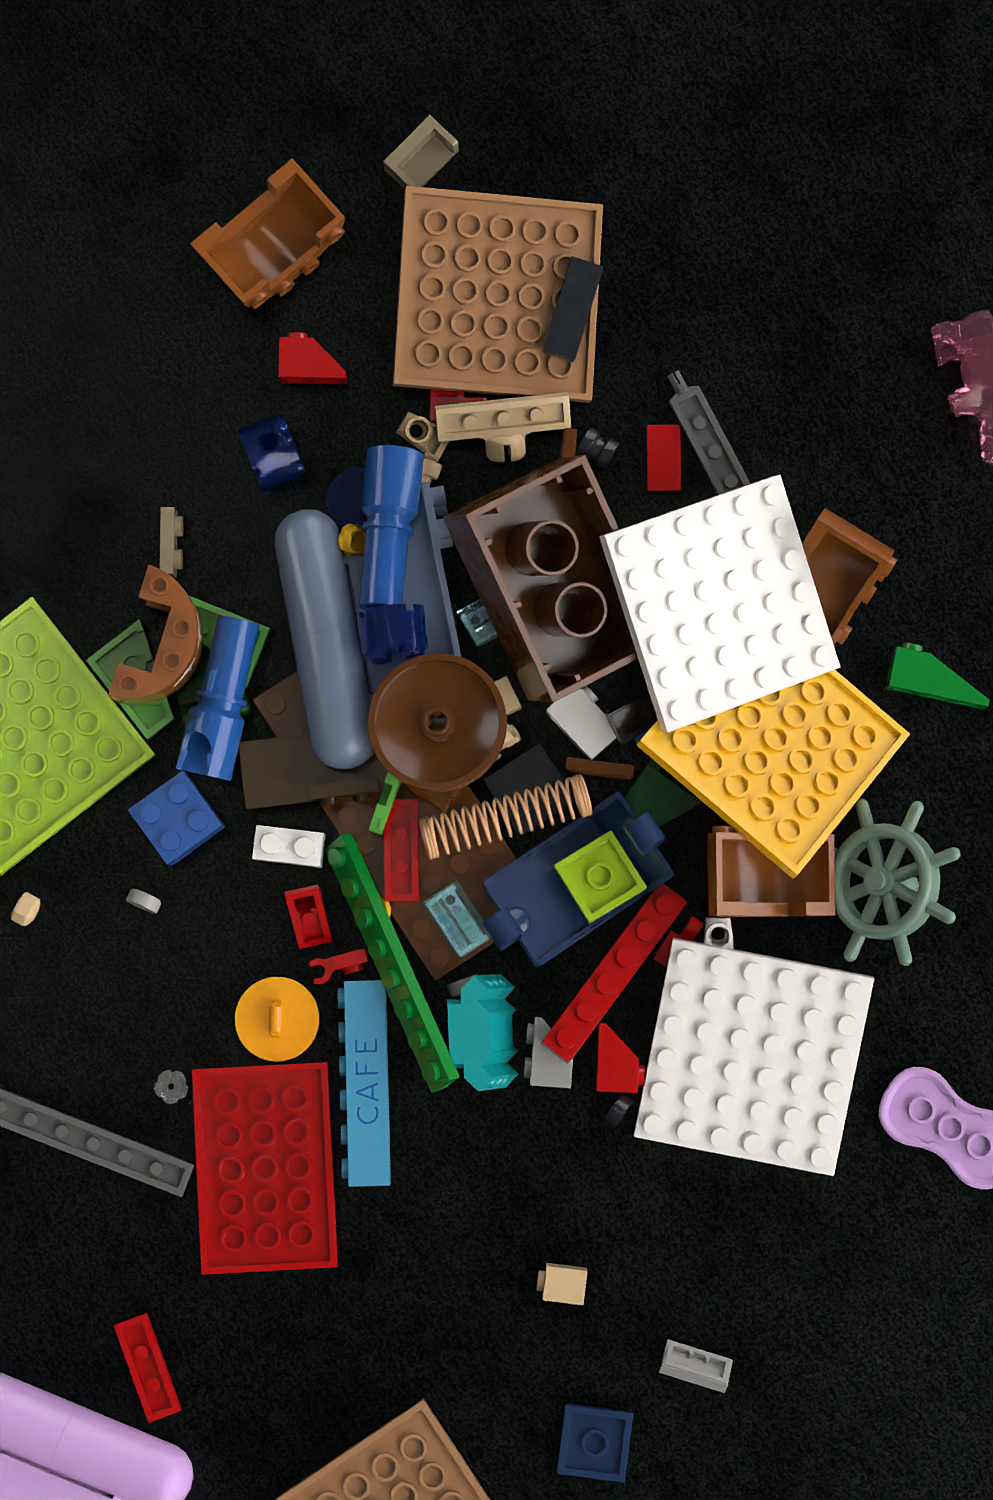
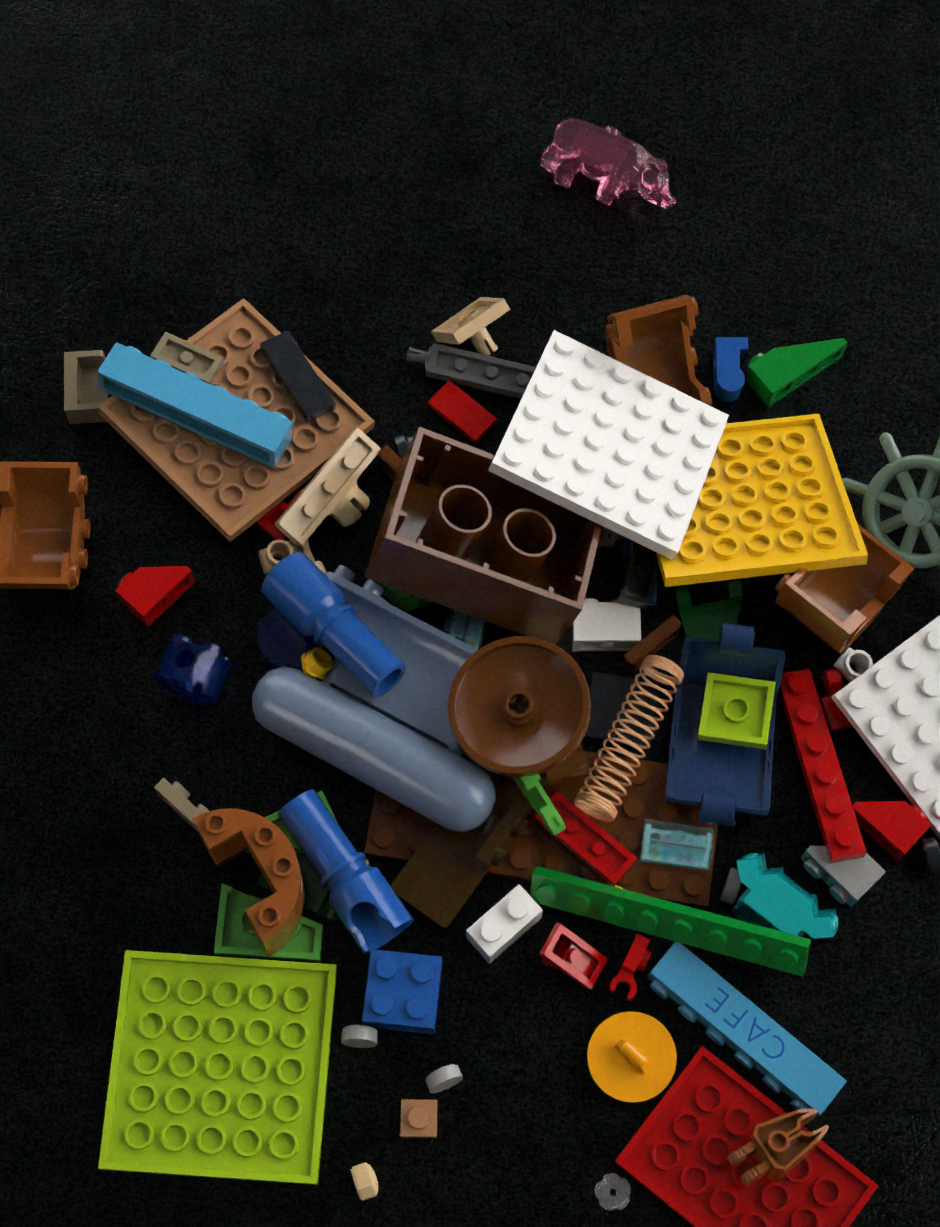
camera: 50 degrees left, 15 degrees down
clear blue brick [357,604,429,665] -> none
none -> dark azure brick [97,342,293,468]
none -> dark tan plate [150,332,223,385]
none -> light grey tile [341,1025,378,1048]
none -> medium nougat plate [400,1099,437,1138]
none -> tan tile [431,297,510,356]
none -> blue leg [713,337,748,402]
none -> dark orange hinge [728,1108,829,1186]

